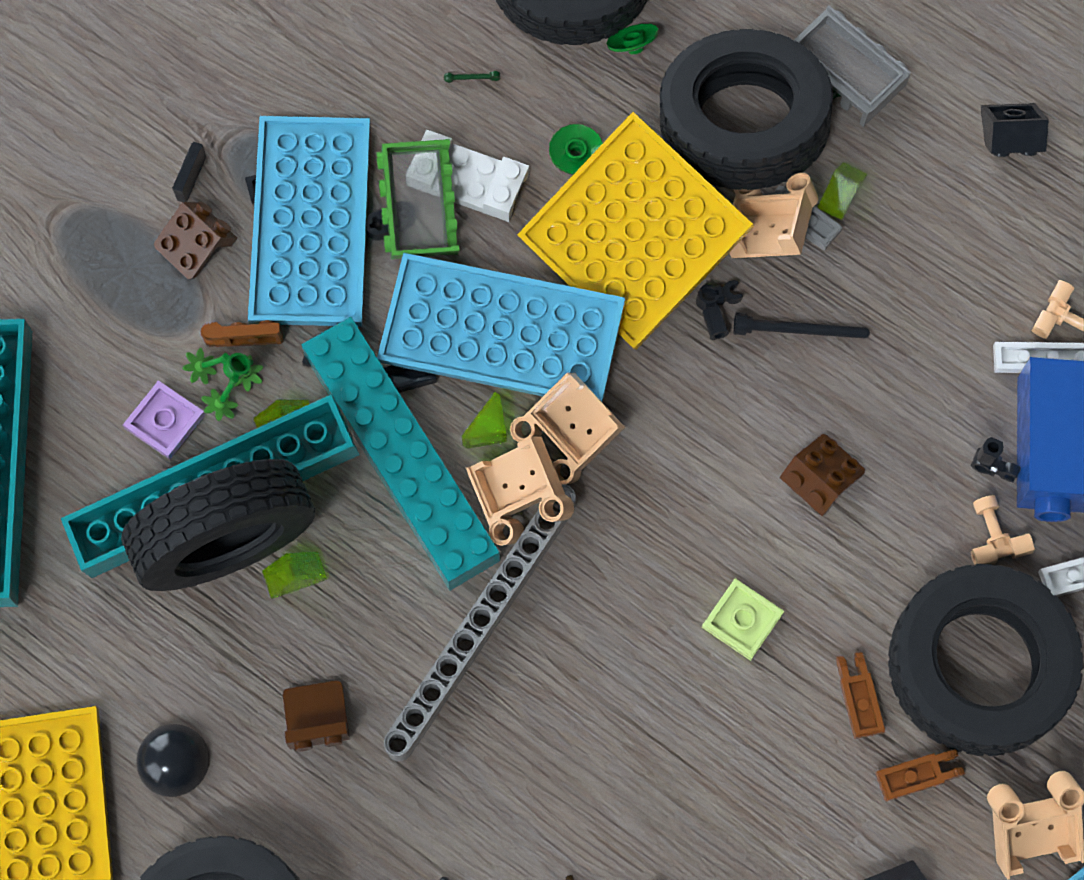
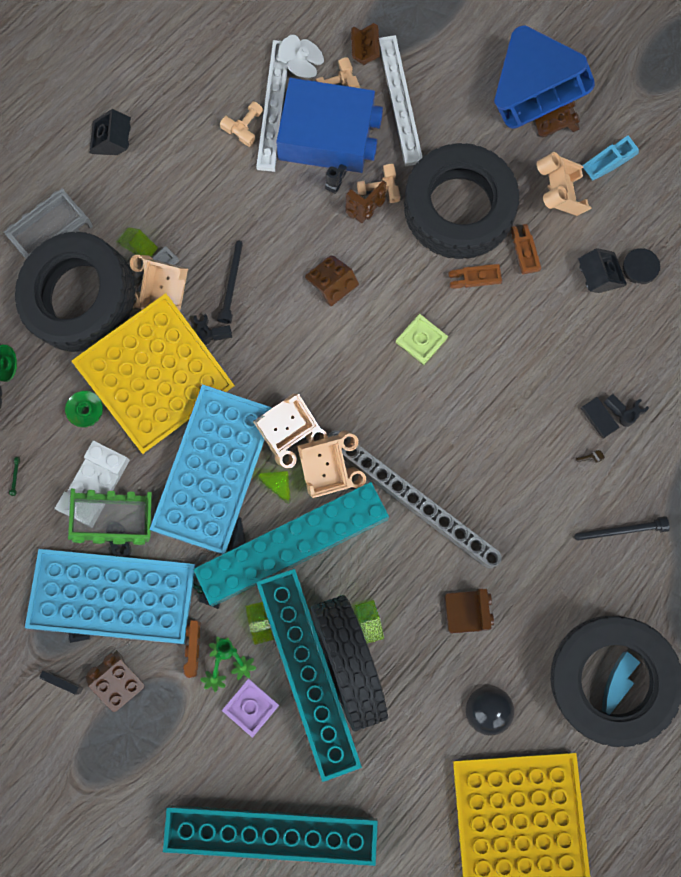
camera: 85 degrees left, 5 degrees up
none -> reddish brown bracket [345,180,387,223]

